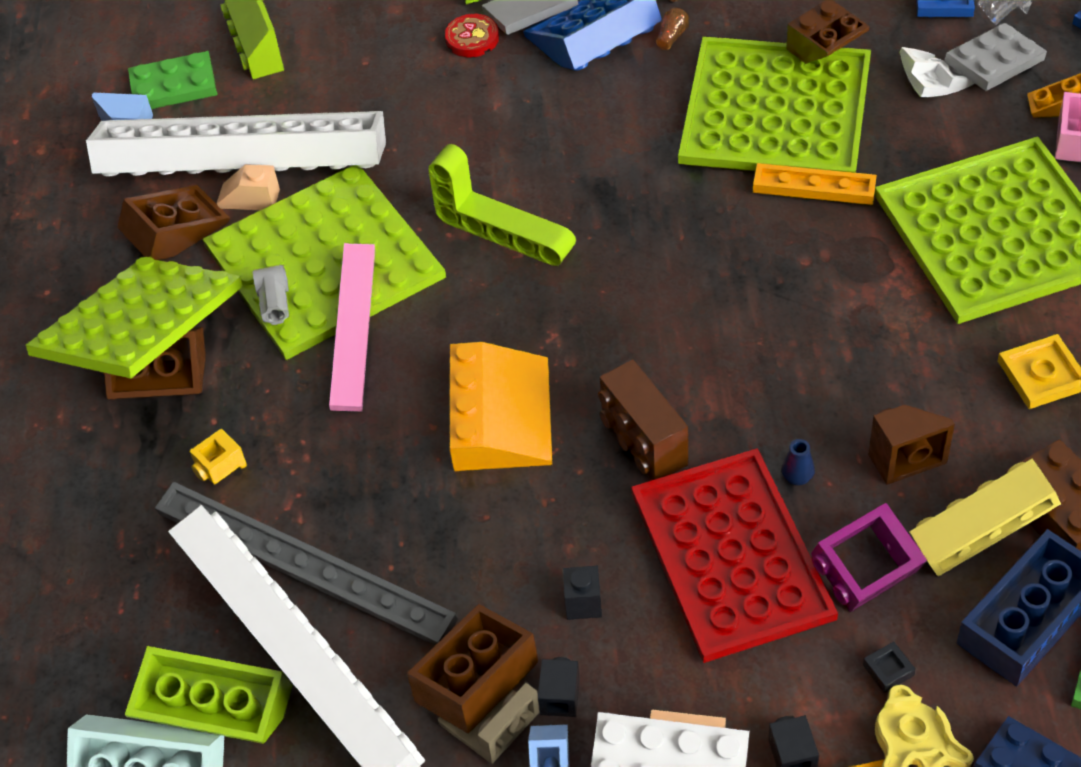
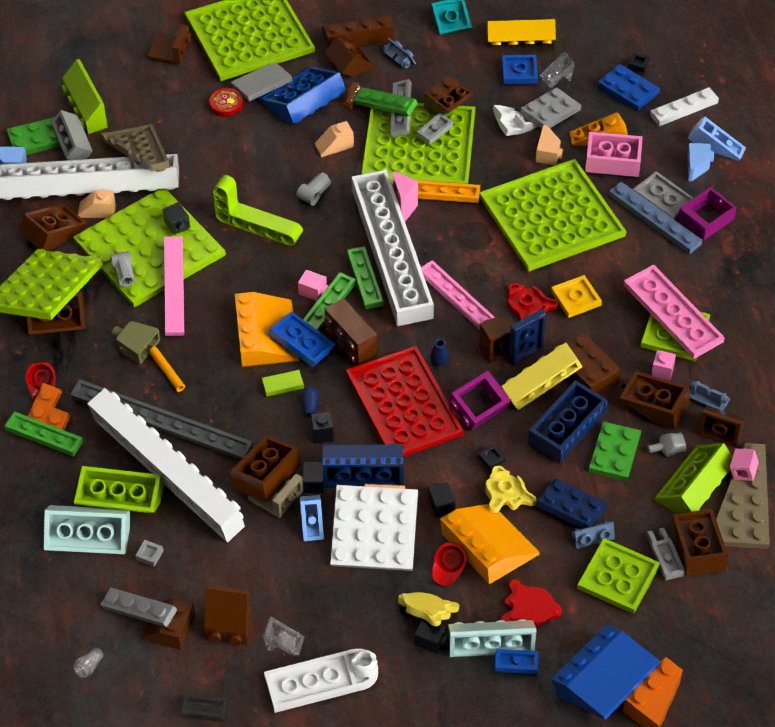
camera: 10 degrees left, 0 degrees up
yellow brick [190,428,247,485] -> none
none -> bright green plate [5,412,83,457]
none -> red piece [26,362,56,401]
none -> orange plate [28,383,71,430]
none -> light grey brick [51,110,93,160]
none -> dark tan wing [101,124,170,172]
none -> olive torso [111,321,160,365]
none -> light orange piece [149,347,185,392]
none -> black brick [162,202,190,235]
none -> lime tile [262,370,304,397]
none -> blue plate [268,311,336,367]
none -> light grey piece [296,172,331,206]
none -> bright pink brick [298,270,328,301]
none -> dark blue cone [300,388,319,418]
none -> bright green plate [303,272,356,331]
none -> light nougat slope [315,121,354,157]
none -> dark blue brick [322,443,404,488]
none -> bright green plate [347,246,383,310]
none -> white brick [352,170,434,326]
none -> bright green plate [353,87,418,116]
none -> light grey plate [390,79,412,138]
none -> bright pink slope [392,172,418,221]
none -> light grey plate [417,113,453,145]
none -> bright pink tile [421,260,495,330]
none -> red tile [508,283,559,320]
none -> dark blue tile [509,309,546,366]
none -> light nougat slope [536,125,563,166]

